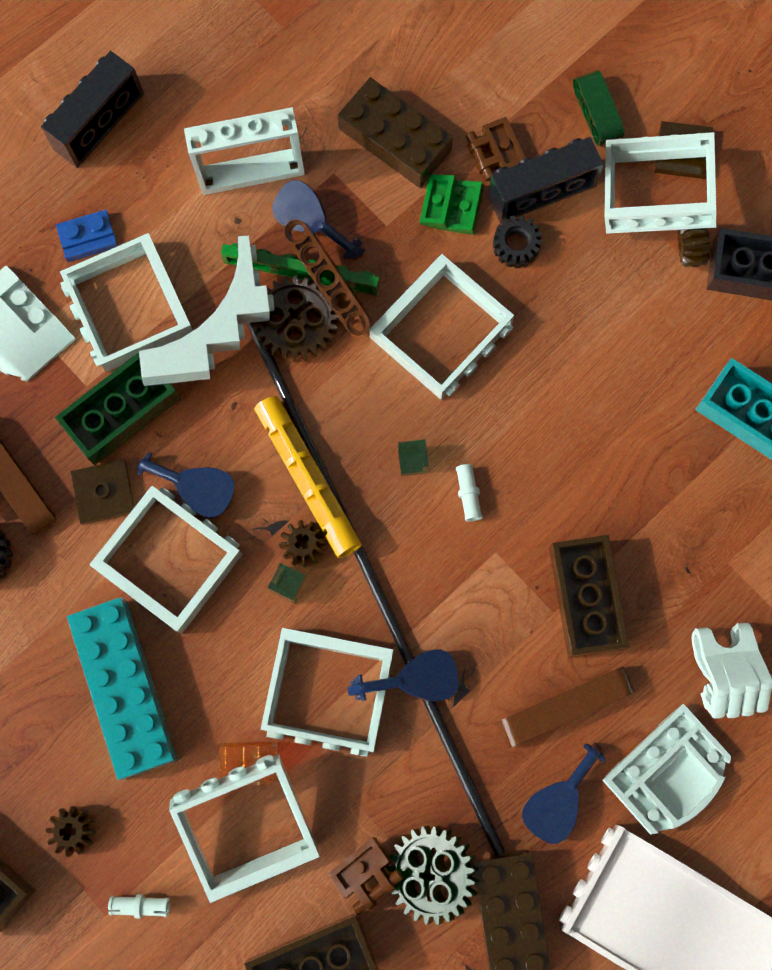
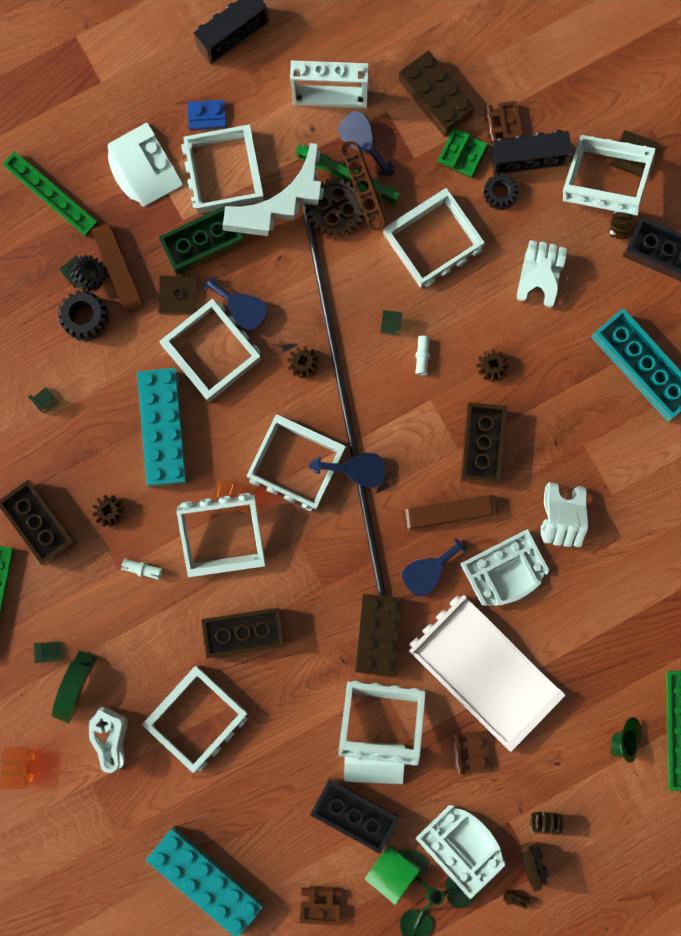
camera: 15 degrees right, 5 degrees up
yellow piece [254,396,362,559] -> none
clear green panel [267,563,306,604] -> none
reddish brown plate [329,837,404,915] -> none
gear [387,825,480,925] -> none
dark green beam [573,70,624,146] -> none
none -> dark brown gear [476,349,509,382]
none -> light aqua piece [517,240,567,308]

